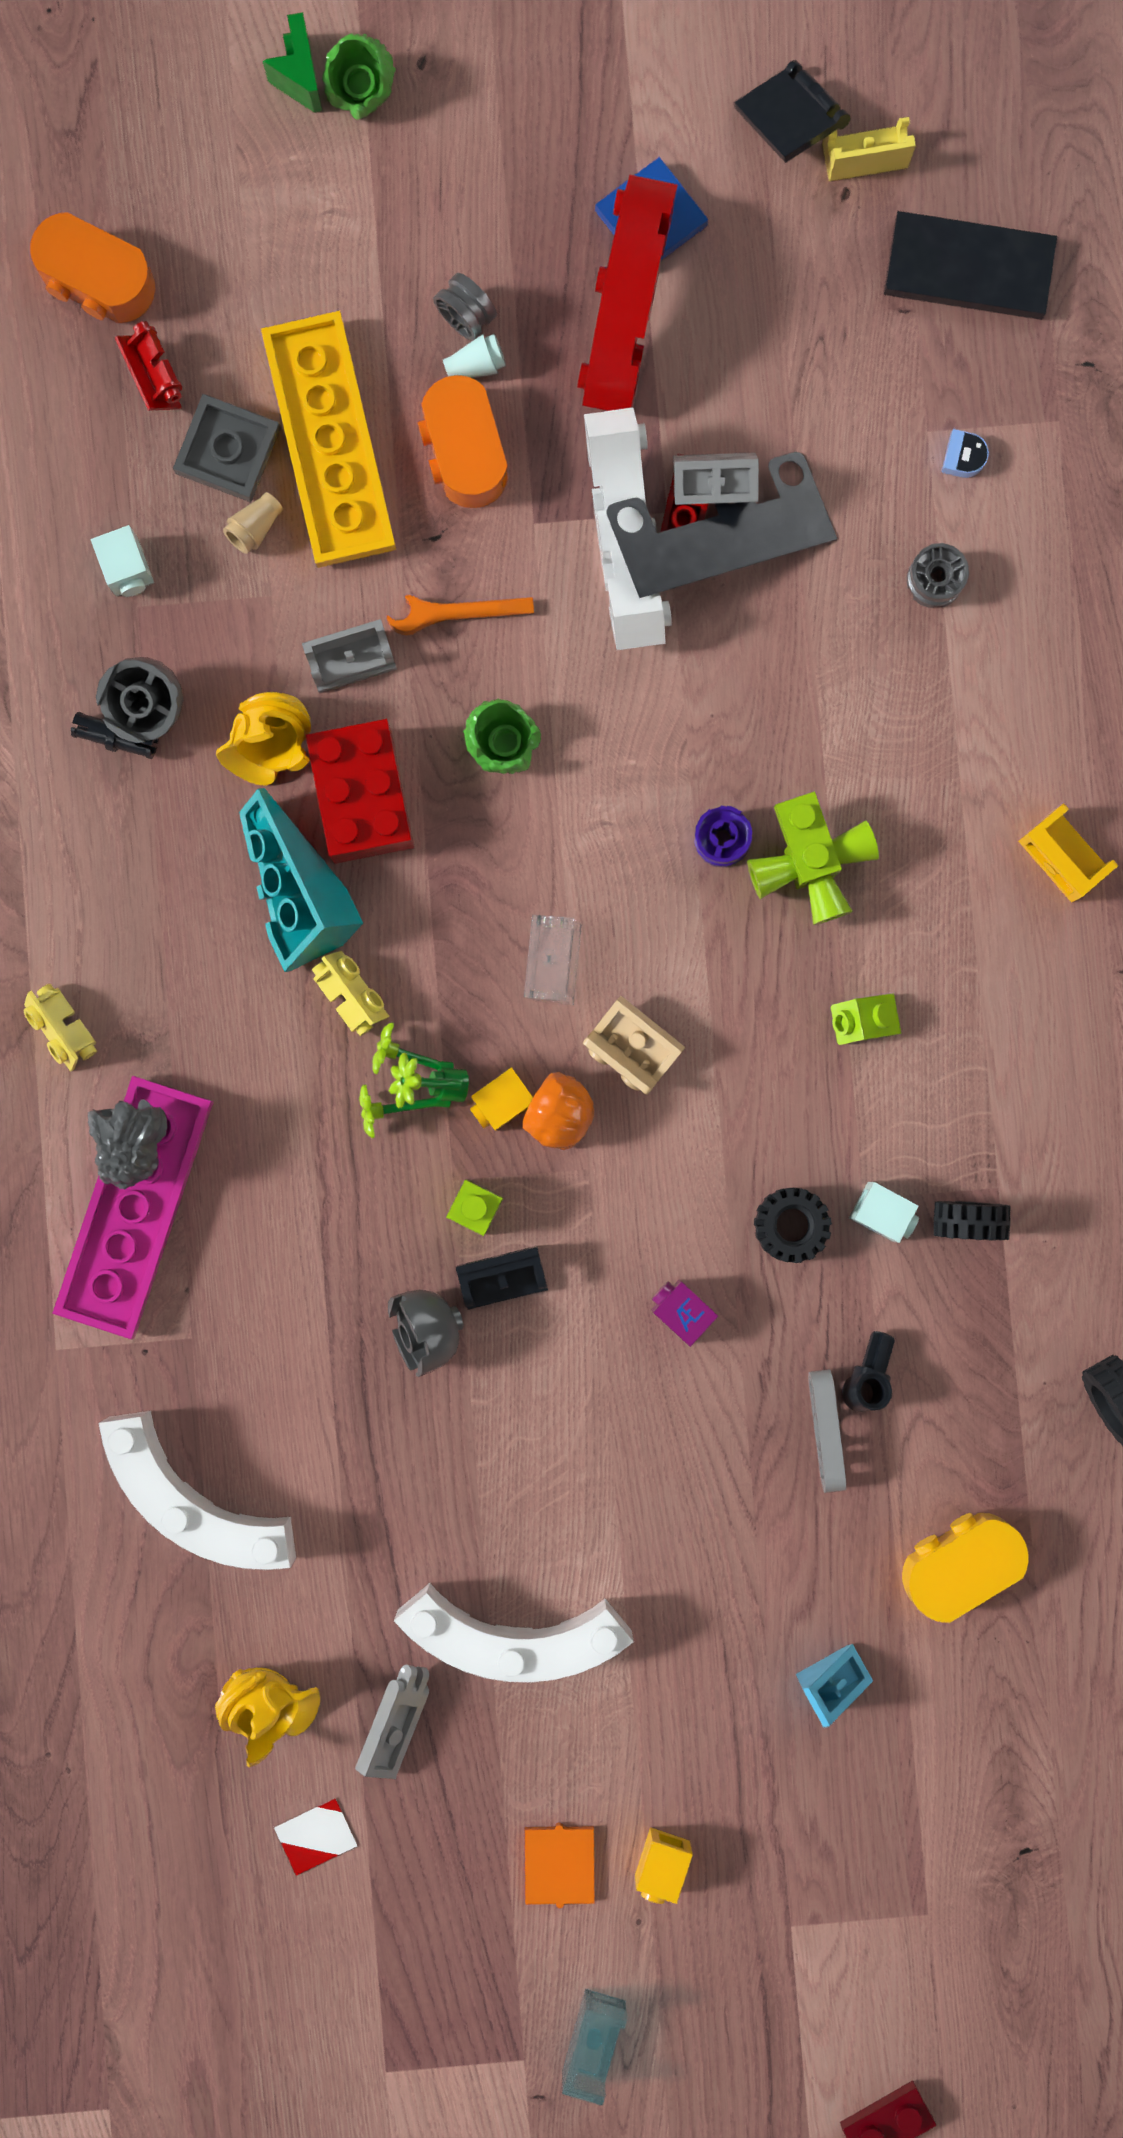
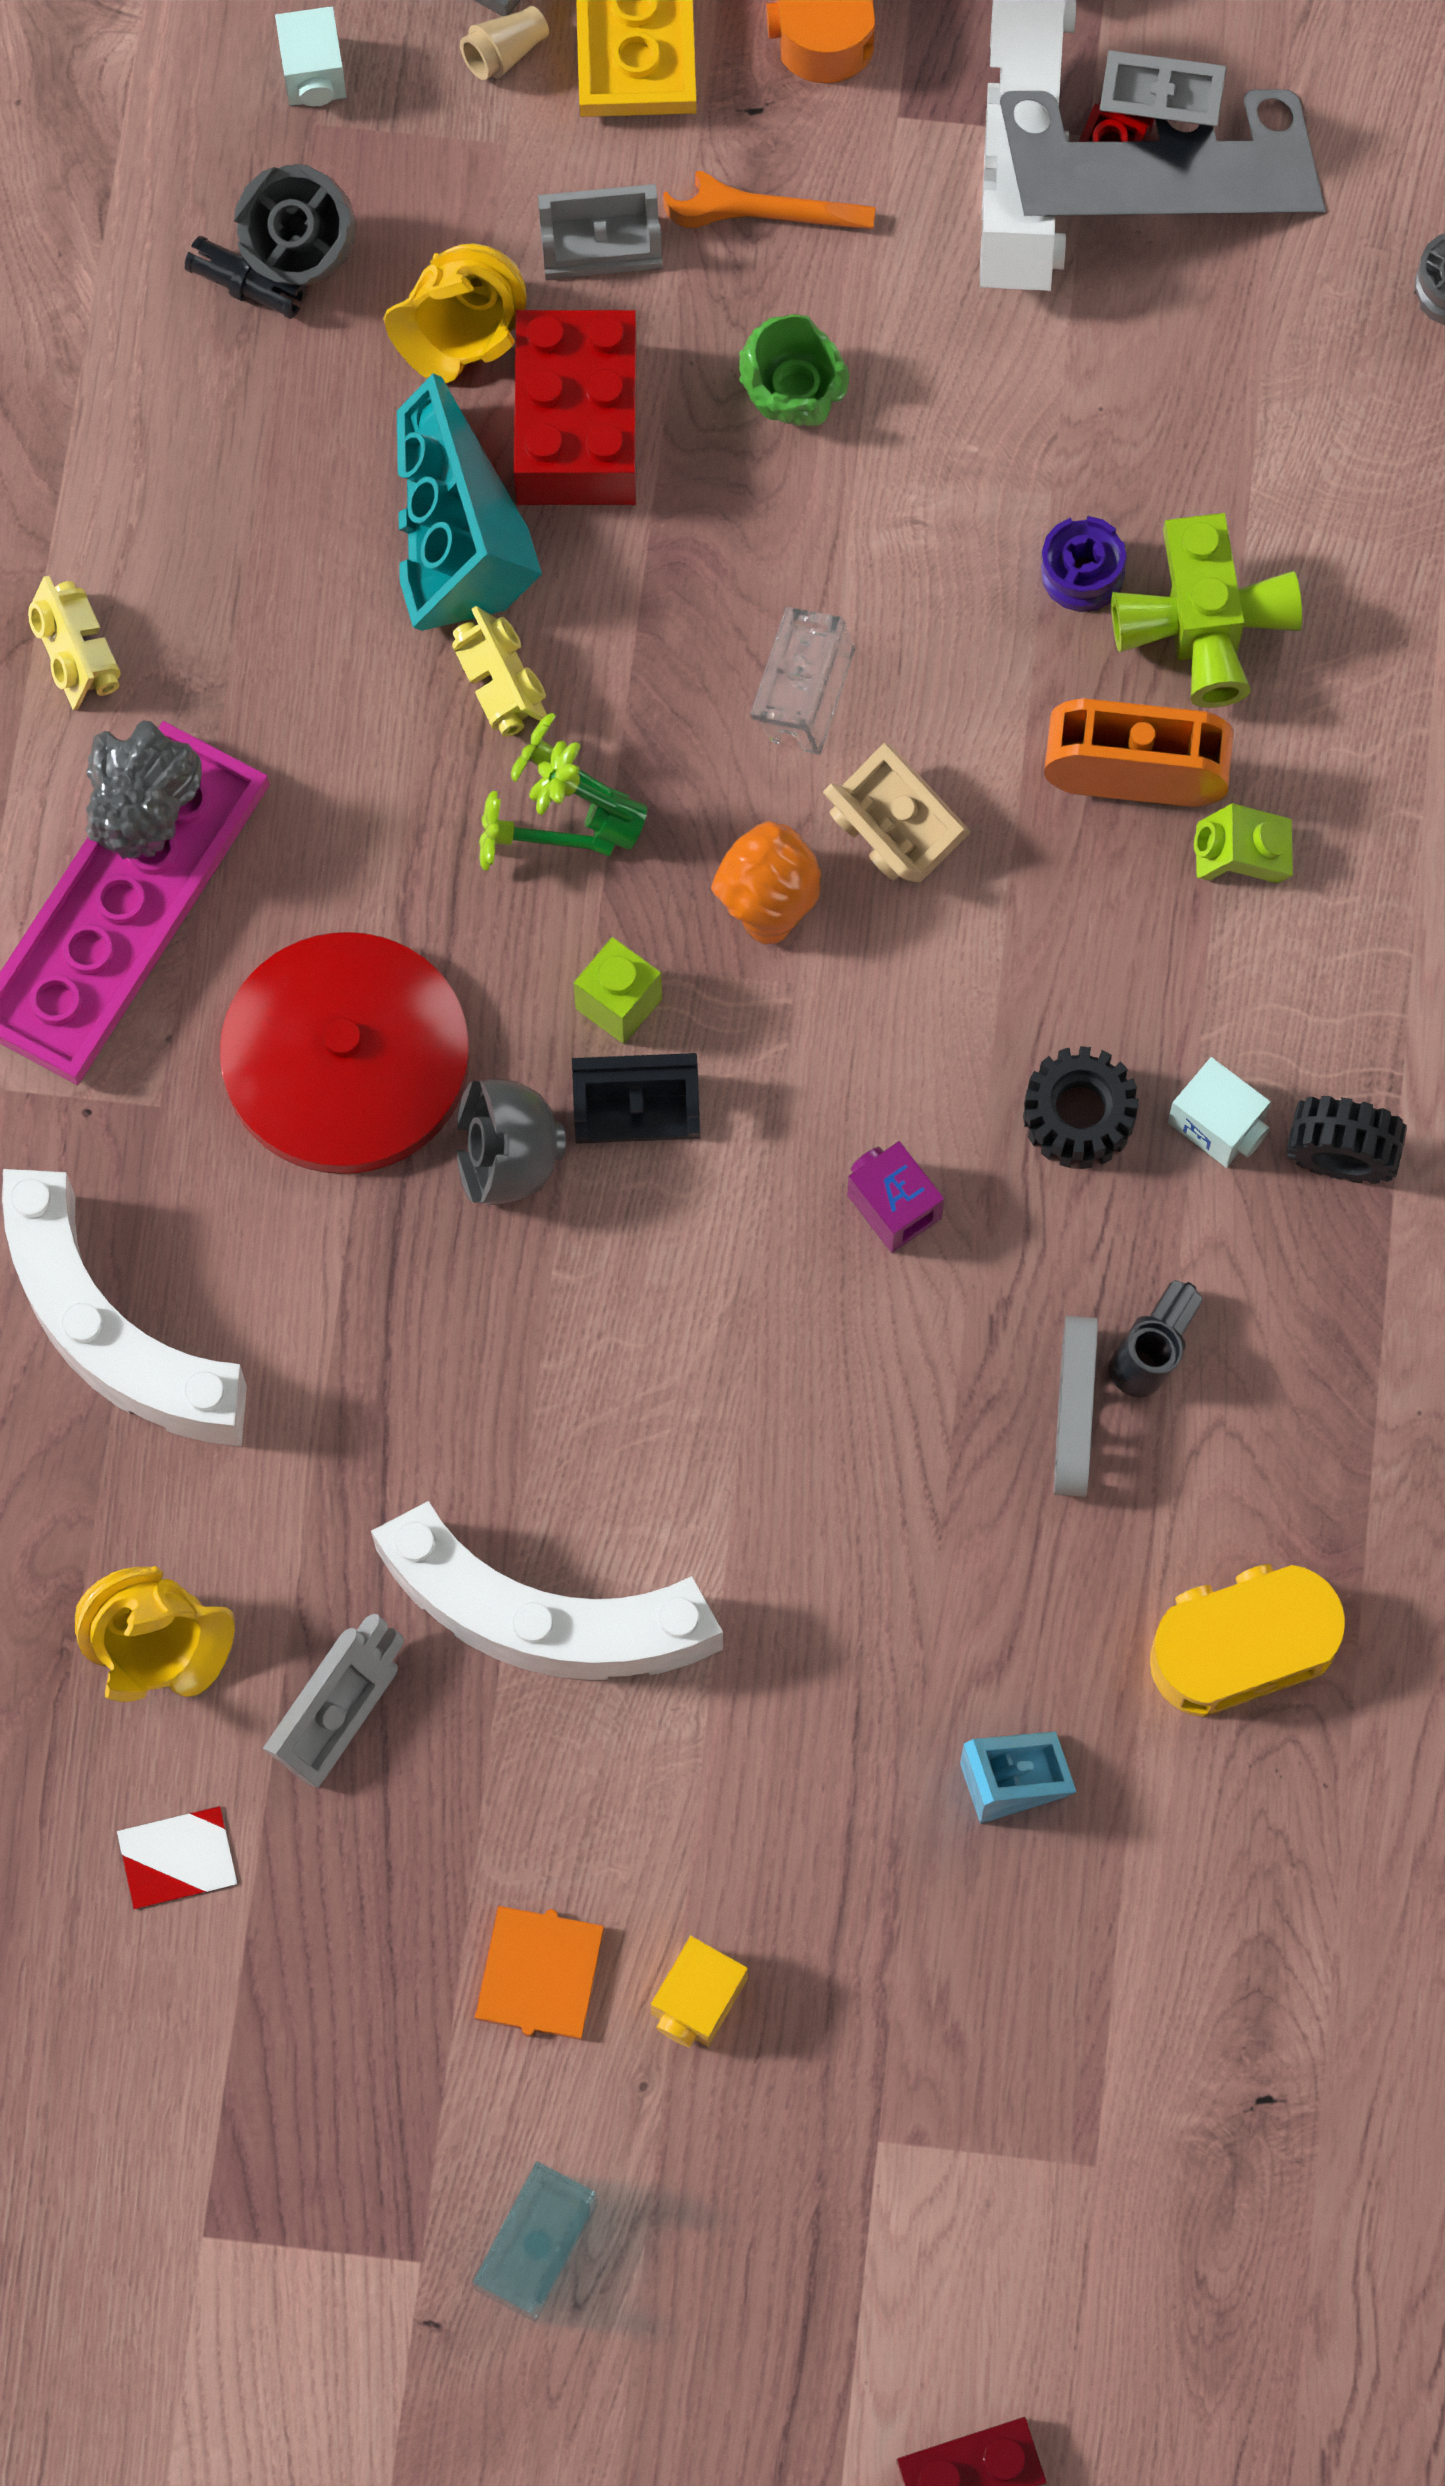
camera: 15 degrees right, 15 degrees down
yellow brick [470,1067,533,1131] -> none
none -> red dish [220,932,470,1174]
none -> orange brick [1044,698,1234,807]

